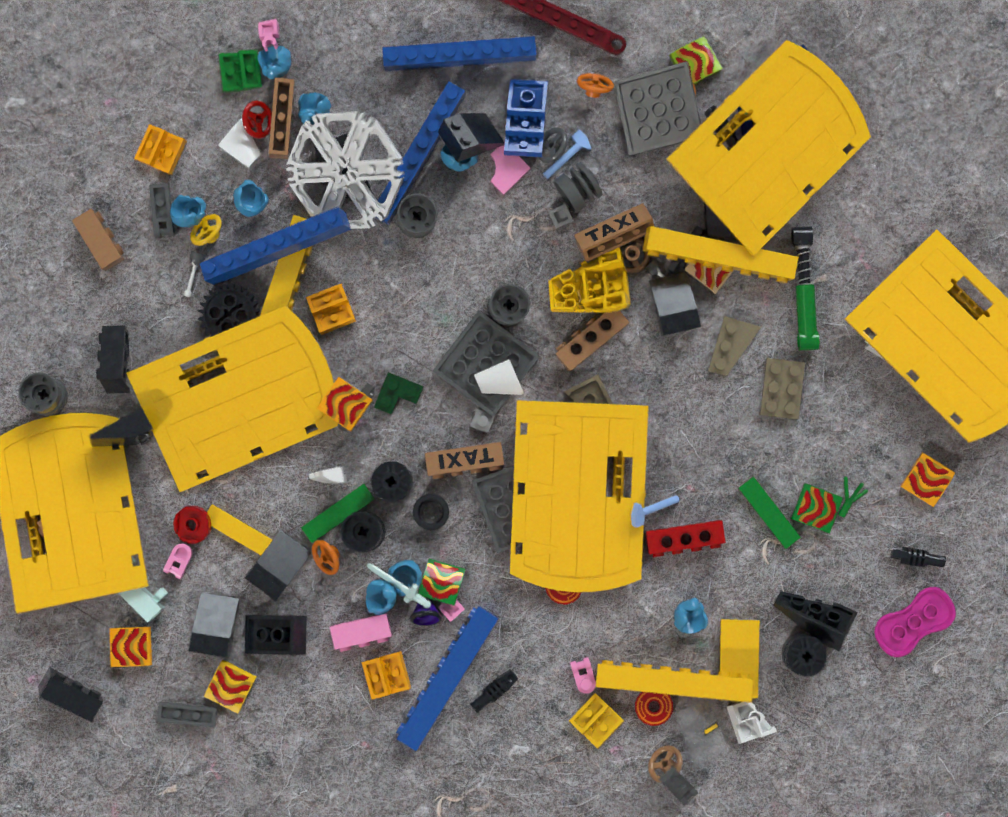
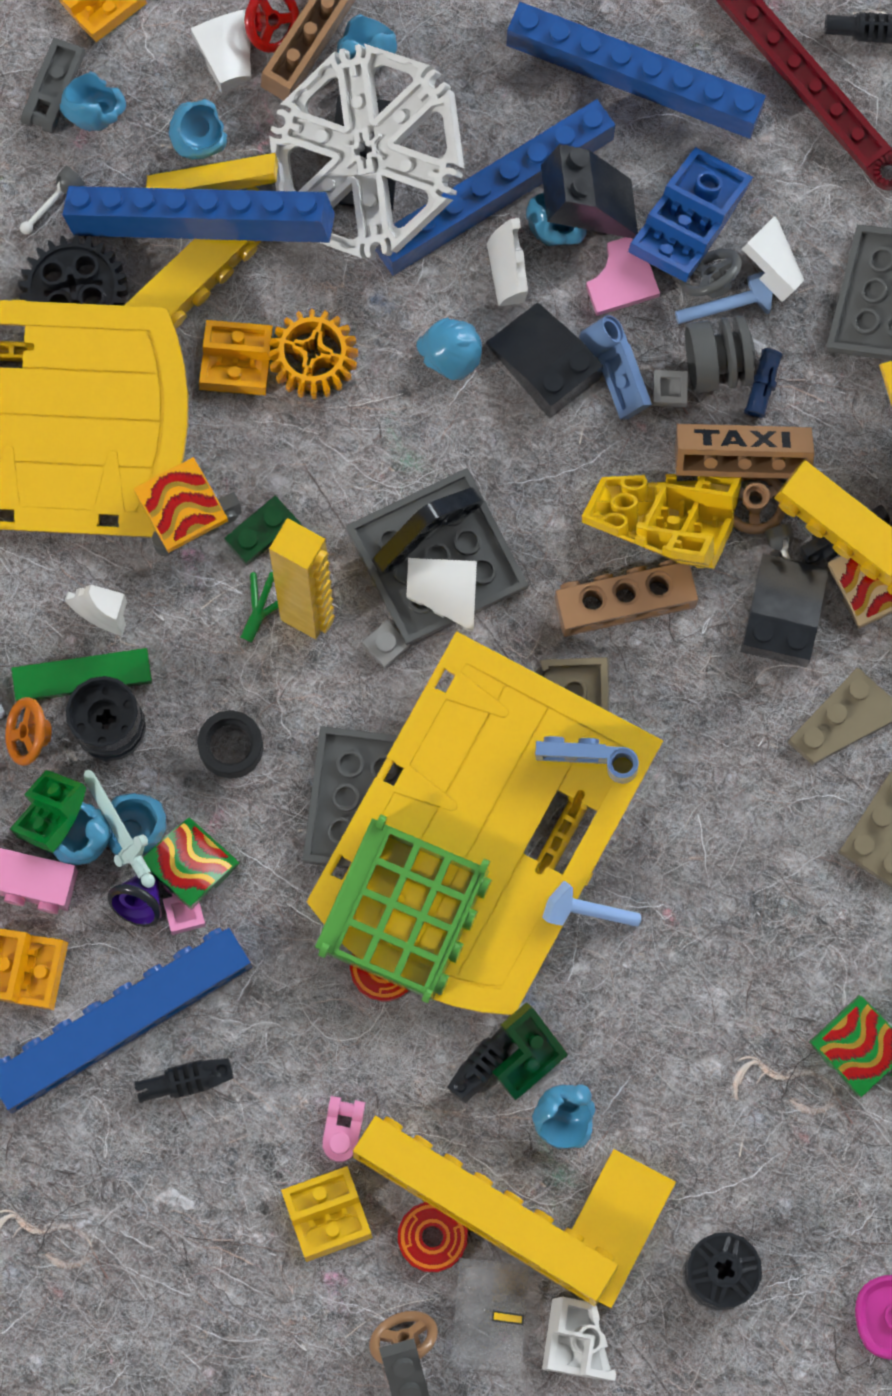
camera: 25 degrees right, 10 degrees down
yellow piece [190,214,222,246] -> none
black wheel [371,461,413,502] -> none
dark grey wheel [397,193,438,239] -> none
medium nougat brick [425,442,504,479] -> none
dark grey wheel [488,284,530,326] -> none
orange piece [576,73,614,98] -> none
red brick [644,520,726,557] -> none
green tile [738,476,801,549] -> none
black wedge [773,591,858,651] -> none
none -> green slope [9,770,86,853]
none -> yellow tile [146,153,278,190]
none -> green plant [240,572,279,643]
none -> light orange gear [268,308,359,400]
none -> yellow brick [269,518,335,639]
none -> bright green window [315,814,492,1003]
none -> black beam [372,487,484,575]
none -> dark azure hair [416,317,482,381]
none -> black hinge [447,1015,514,1103]
none -> black slope [486,302,603,419]
none -> white slope [487,218,528,307]
none -> dark green plate [492,1002,568,1101]
none -> medium blue plate [535,736,639,784]
none -> medium blue plate [579,315,652,419]
none -> white slope [742,216,804,302]
none -> dark blue pin [744,348,783,418]

